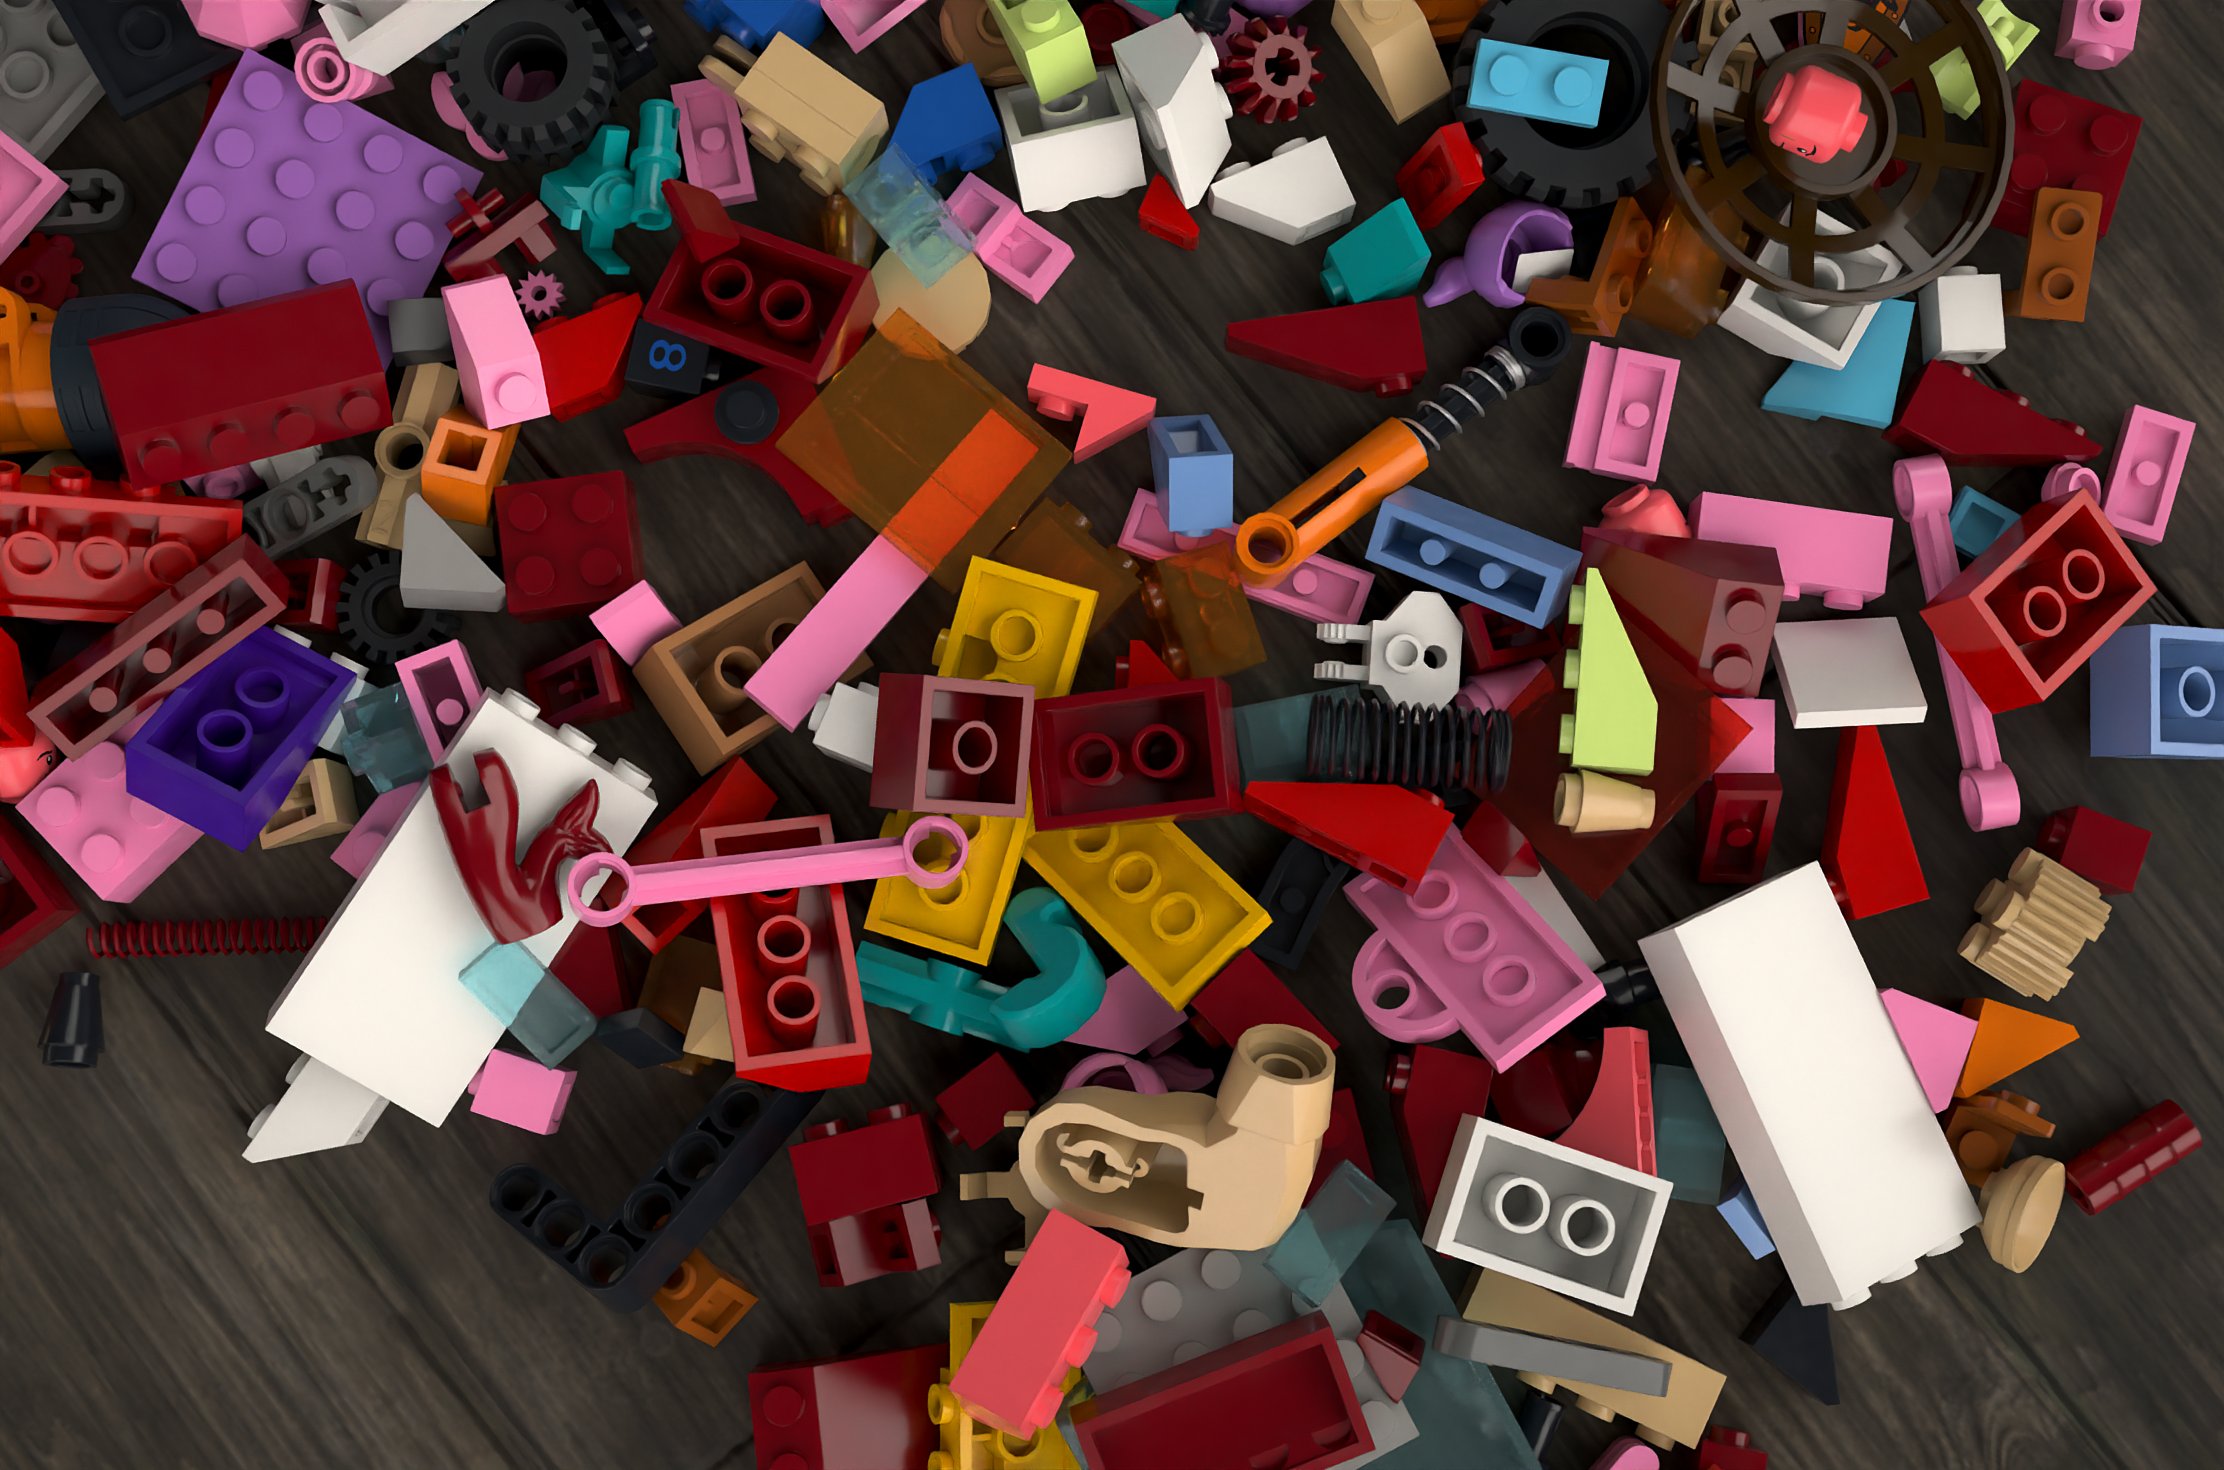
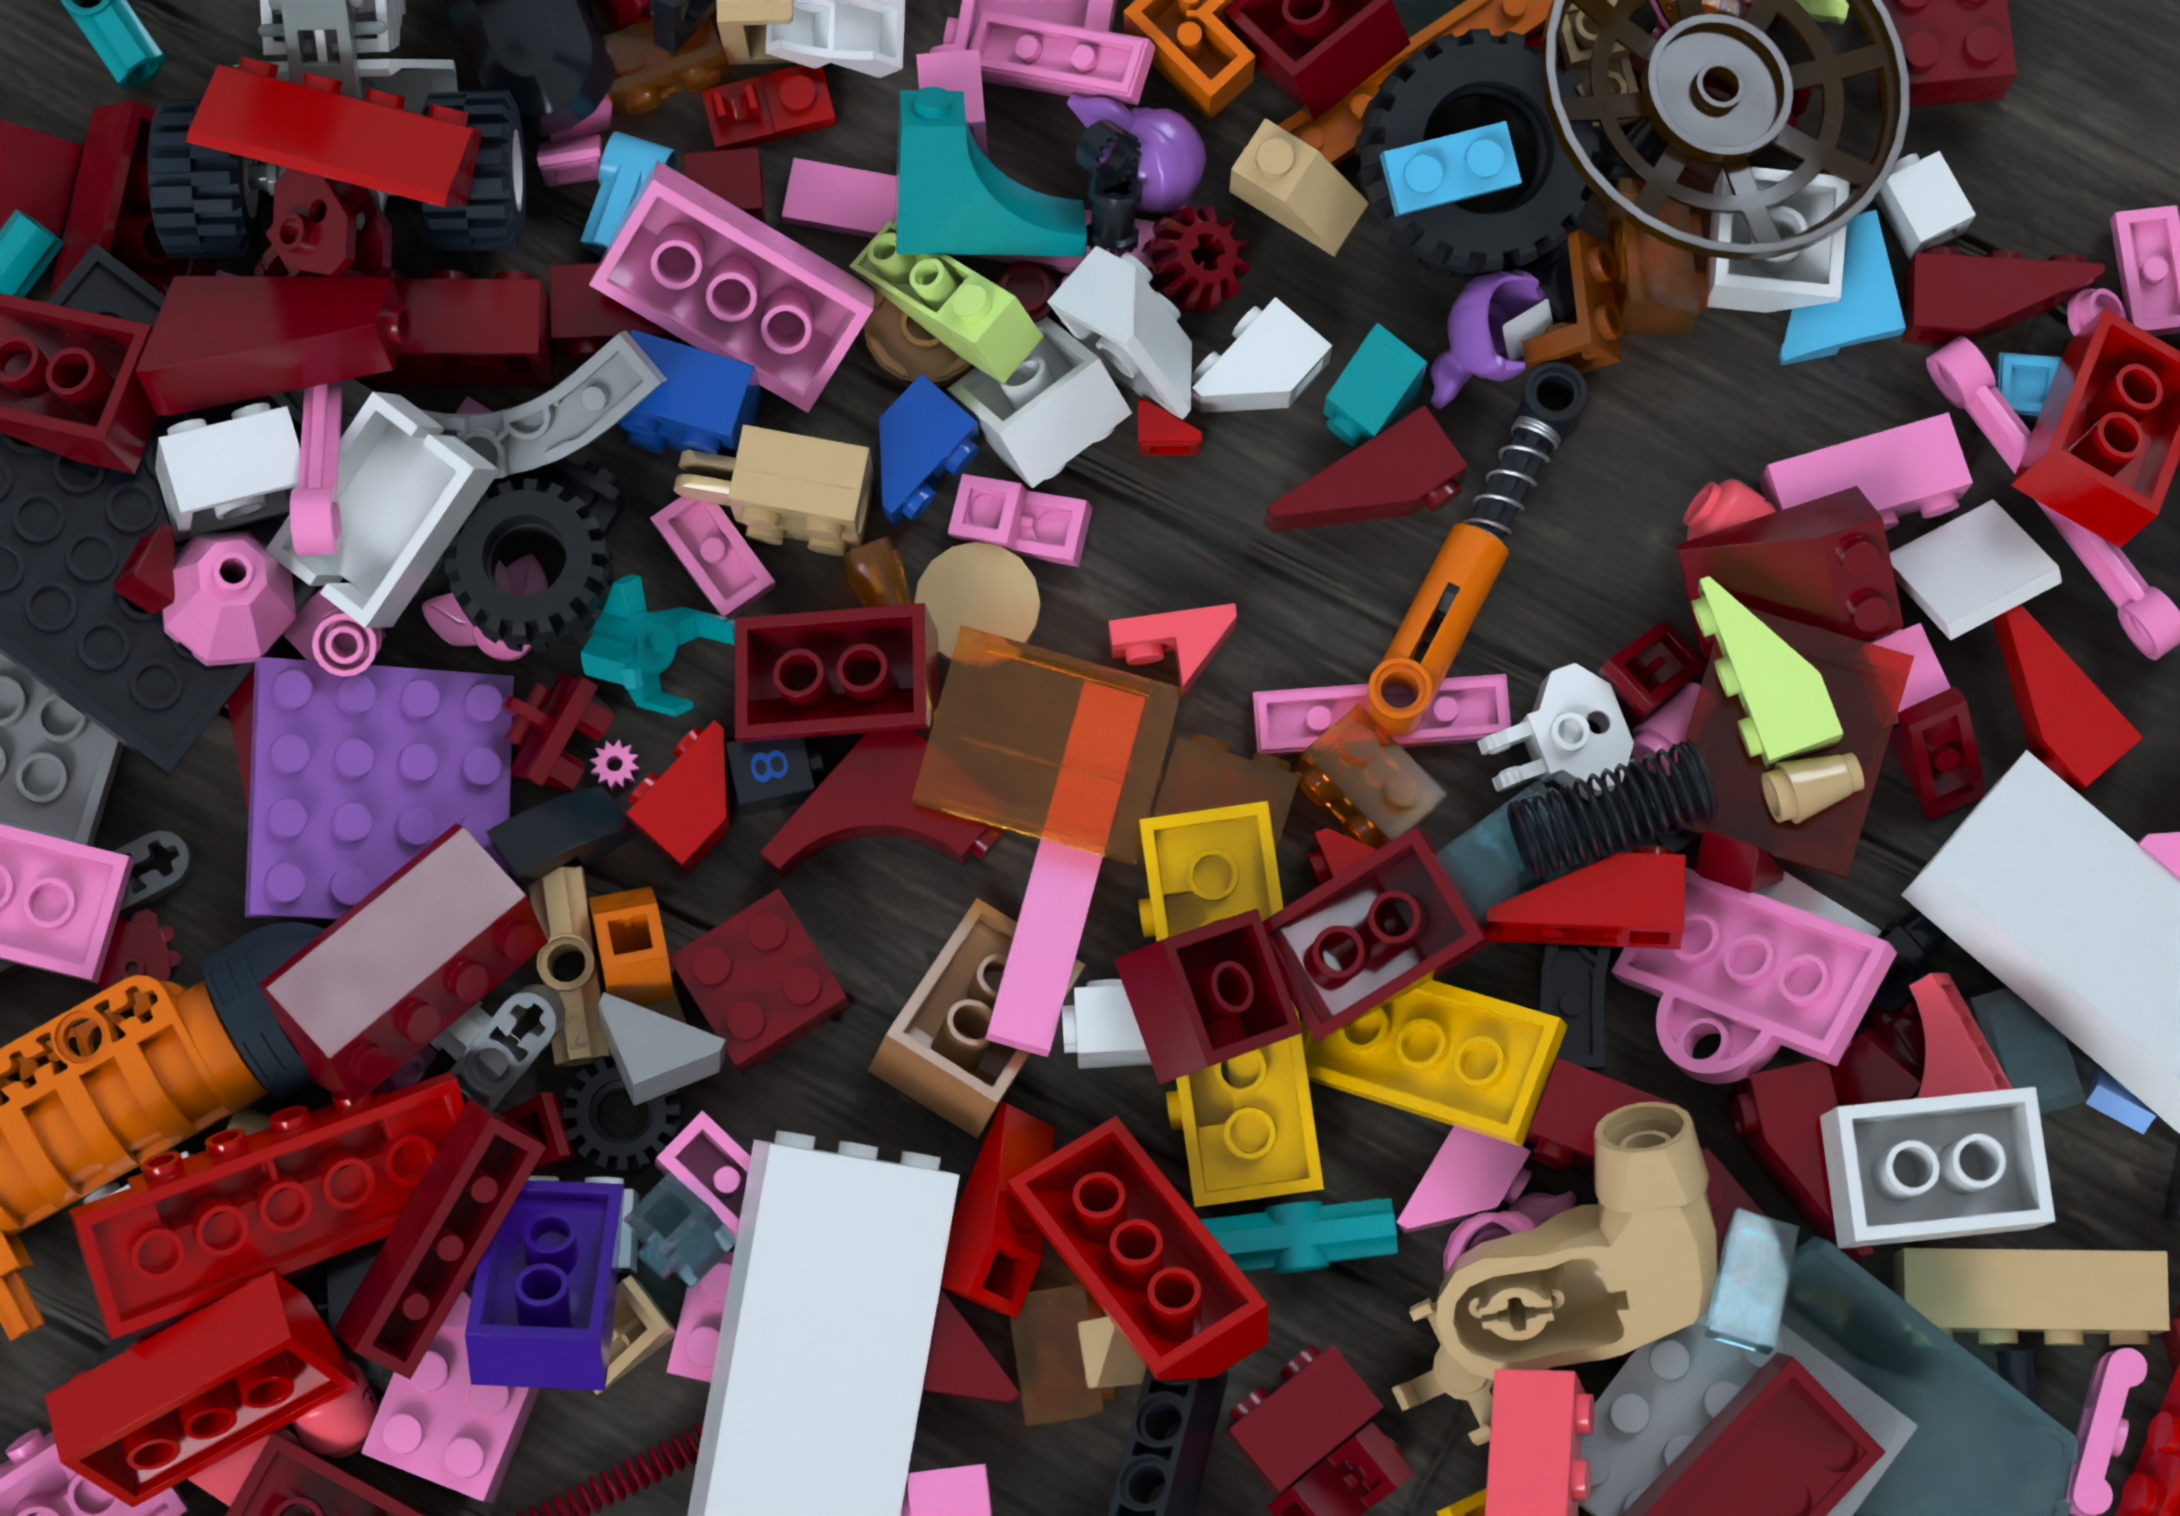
camera: 20 degrees left, 5 degrees down
dark red piece [429,747,614,945] -> none
bright pink slope [441,274,550,430] -> none
clear light blue tile [458,941,599,1071] -> none
dark red slope [524,639,636,731] -> none
bright pink piece [567,815,969,927] -> none
bright pink slope [589,580,684,668] -> none
black tile [593,1006,686,1069] -> none
teal pin [630,99,681,231] -> none
dark red slope [660,178,740,264] -> none
black plate [714,380,780,445] -> none
clear light blue brick [842,142,979,290] -> none
dark red brick [934,1050,1038,1151] -> none
teal animal [989,886,1107,1048] -> none
medium blue slope [1147,414,1233,537] -> none
dark red slope [1356,1309,1427,1404] -> none
medium blue brick [1365,485,1583,629] -> none
red plate [1394,121,1485,232] -> none
beam [1431,1314,1673,1397] -> none
bright pink plate [1562,341,1681,486] -> none
coral head [1762,65,1868,164] -> none
dark orange bracket [2001,187,2103,322] -> none

